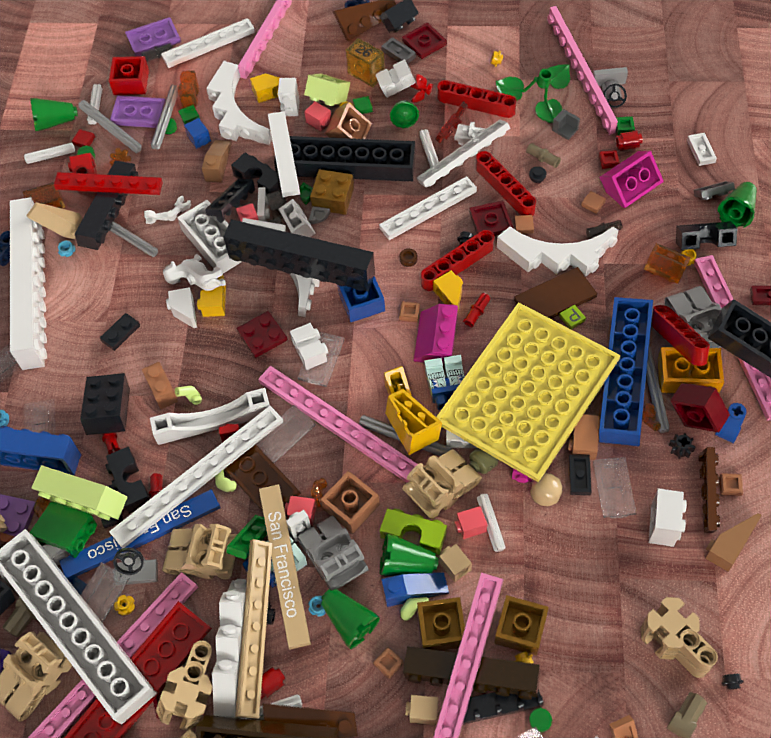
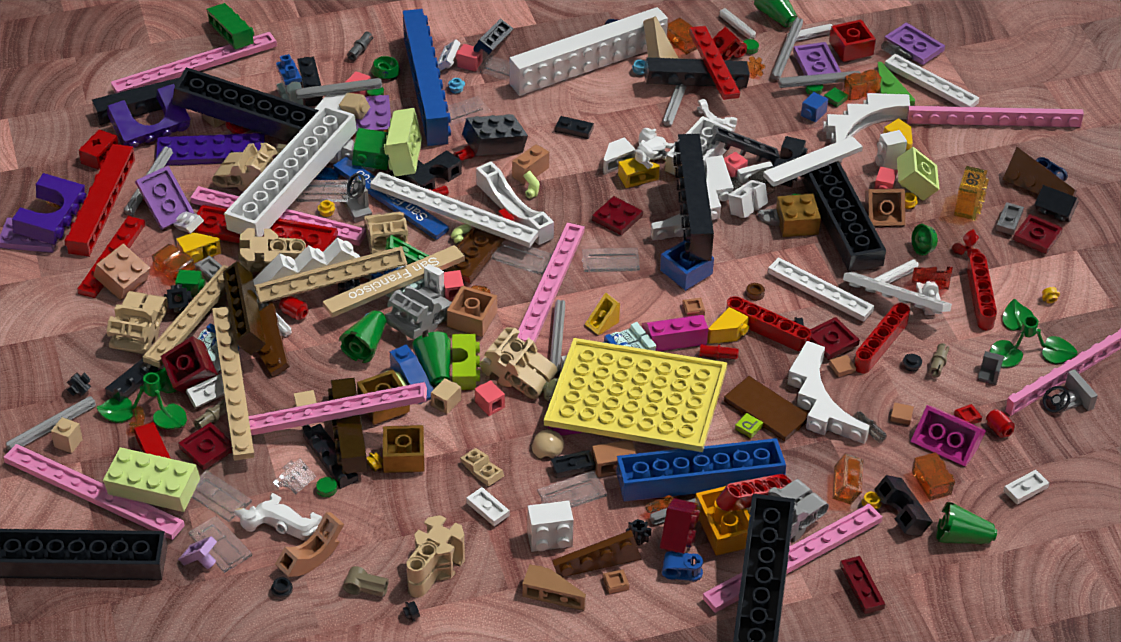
camera: 65 degrees right, 15 degrees down
red tile [72,129,95,147] -> none
medium nougat slope [202,140,232,183] -> none
white brick [290,323,328,370] -> none
green tile [353,96,373,114] -> none
nougat tile [373,647,404,679] -> none
white brick [375,59,416,98] -> none
yellow wedge [385,389,442,455] -> none
white axle [477,494,506,552] -> none
green plate [616,116,635,135] -> none
flat silver plate [693,181,735,200] -> none
none -> tan slope [460,448,504,487]
none -> white plate [466,487,510,526]
none -> bright green wing [877,62,915,106]
none -> clear orange brick [912,452,955,501]

